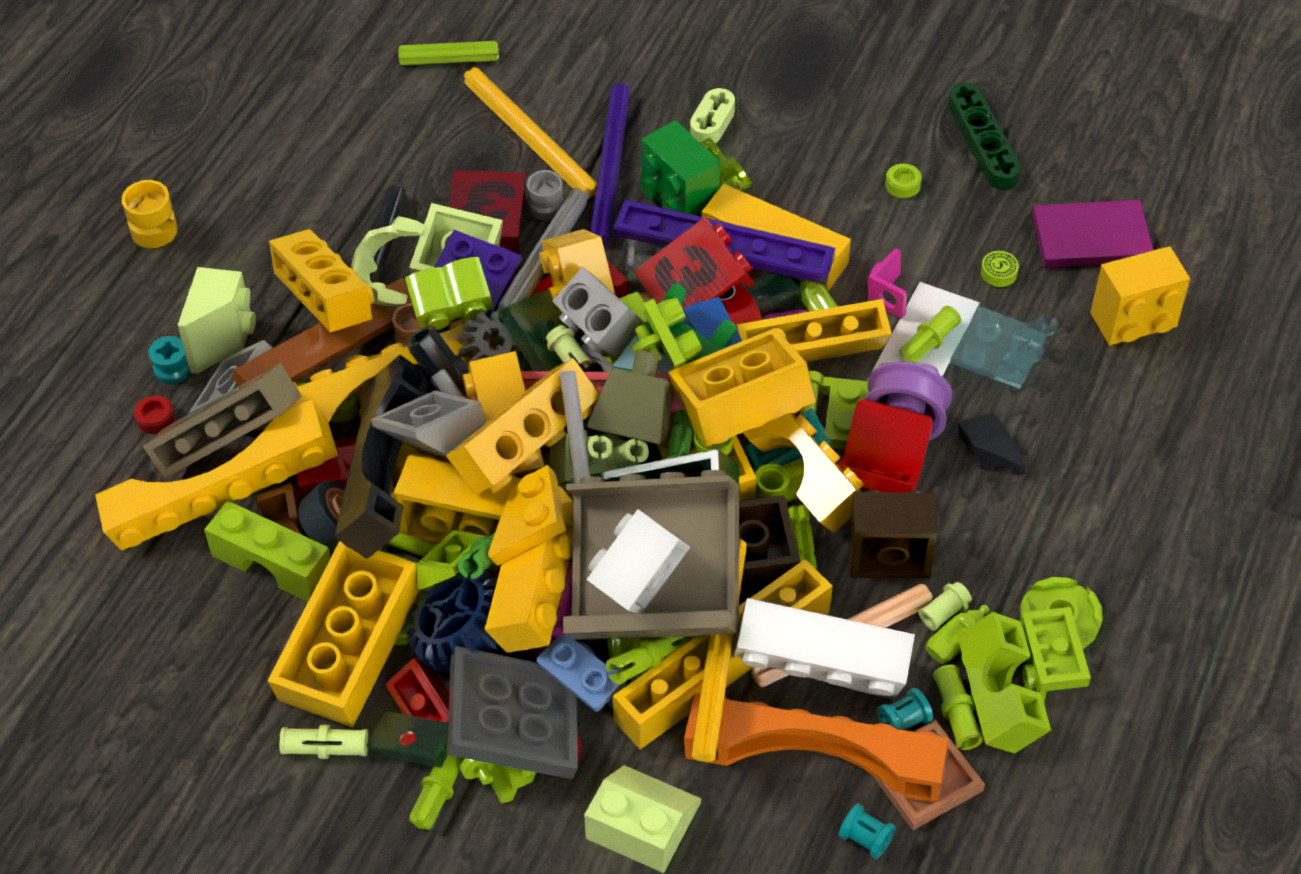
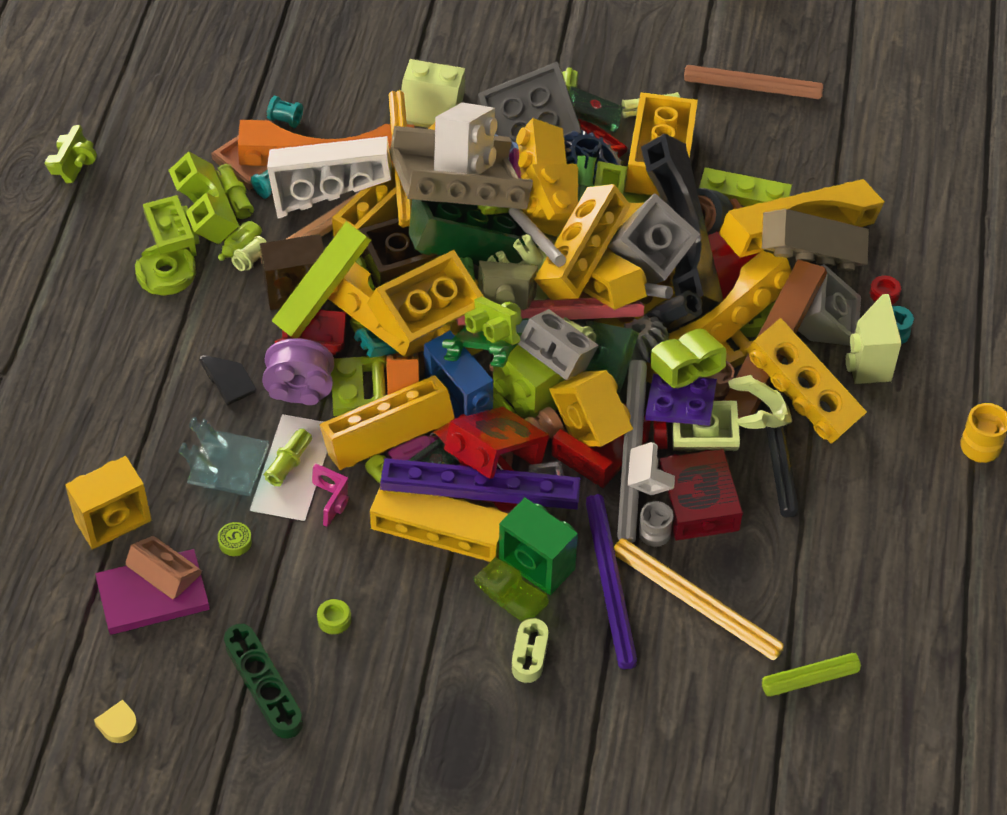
camera: 165 degrees right, 0 degrees up
none -> lime hips [45,125,97,183]
none -> light yellow tile [94,700,138,743]
none -> nougat slope [126,536,202,599]
none -> lime tile [272,221,372,339]
none -> white panel [628,442,675,495]
none -> nougat axle [684,65,823,100]

